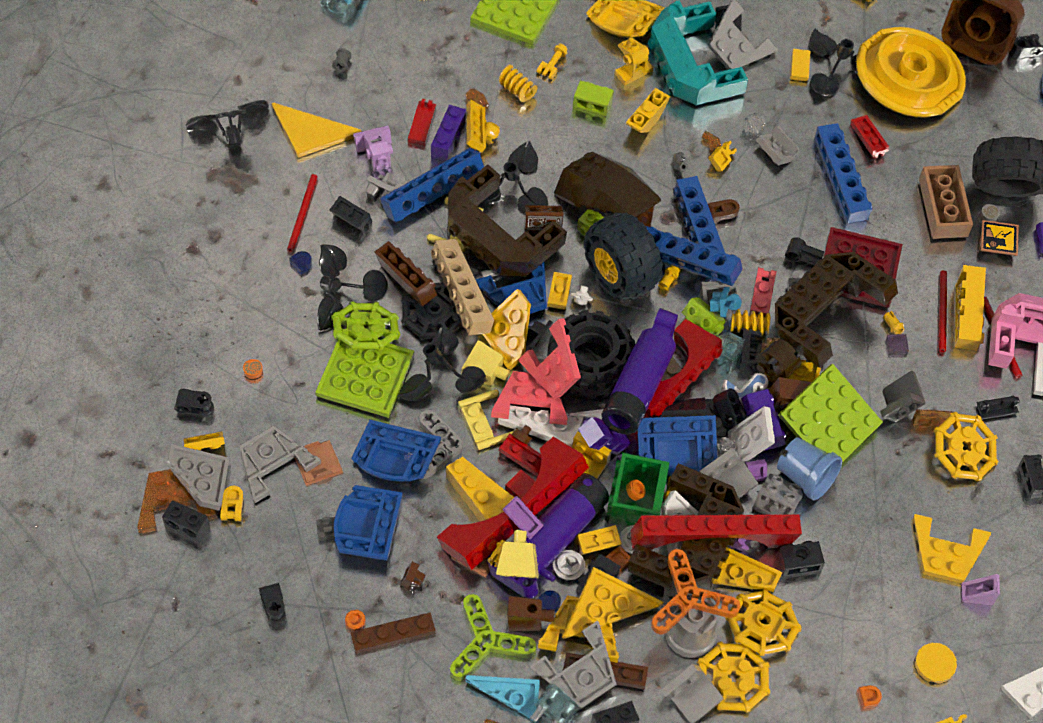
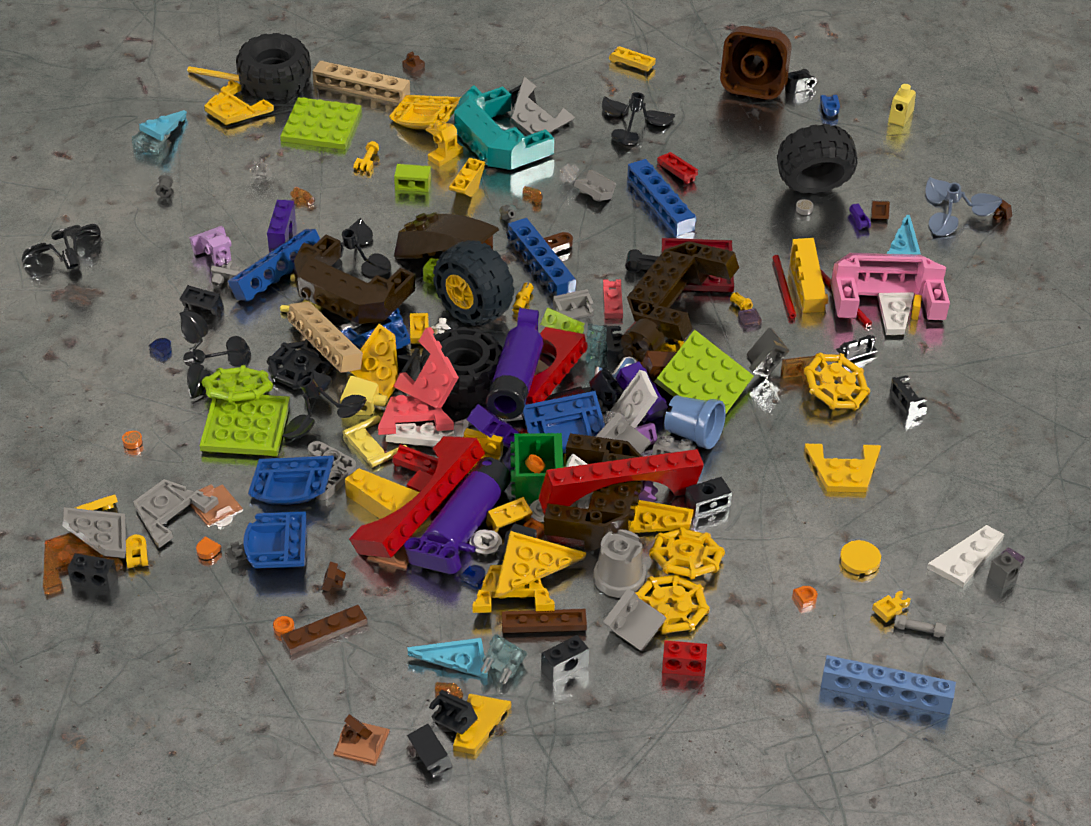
camera: 10 degrees left, 15 degrees down
black piece [174,389,214,416] -> none
black piece [259,582,286,625] -> none
yellow tile [271,103,362,158] -> none
red piece [287,174,318,252] -> none
reddish brown brick [374,241,437,306] -> none
red hinge [408,98,436,146] -> none
lime piece [450,594,536,681] -> none
yellow plate [467,99,500,152] -> none
yellow pin [488,540,506,567] -> none
light yellow torso [496,530,539,578] -> none
yellow piece [499,65,538,102] -> none
medium lavender tile [502,496,544,540] -> none
reddish brown torso [507,596,555,631] -> none
reddish brown tile [512,424,532,445] -> none
reddish brown slope [524,205,563,233] -> none
light grey wing [530,621,616,708] -> none
blue brick [646,226,743,286] -> none
orange piece [651,549,740,635] -> none
yellow plate [708,141,737,172] -> none
dark azure hips [710,287,742,317] -> none
yellow piece [730,309,771,336] -> none
yellow tile [790,49,810,82] -> none
yellow piece [856,27,966,117] -> none
medium nougat brick [919,165,973,239] -> none
lavender slope [962,574,1000,605] -> none
piece [981,220,1019,256] -> none
none -> orange tile [196,536,222,559]

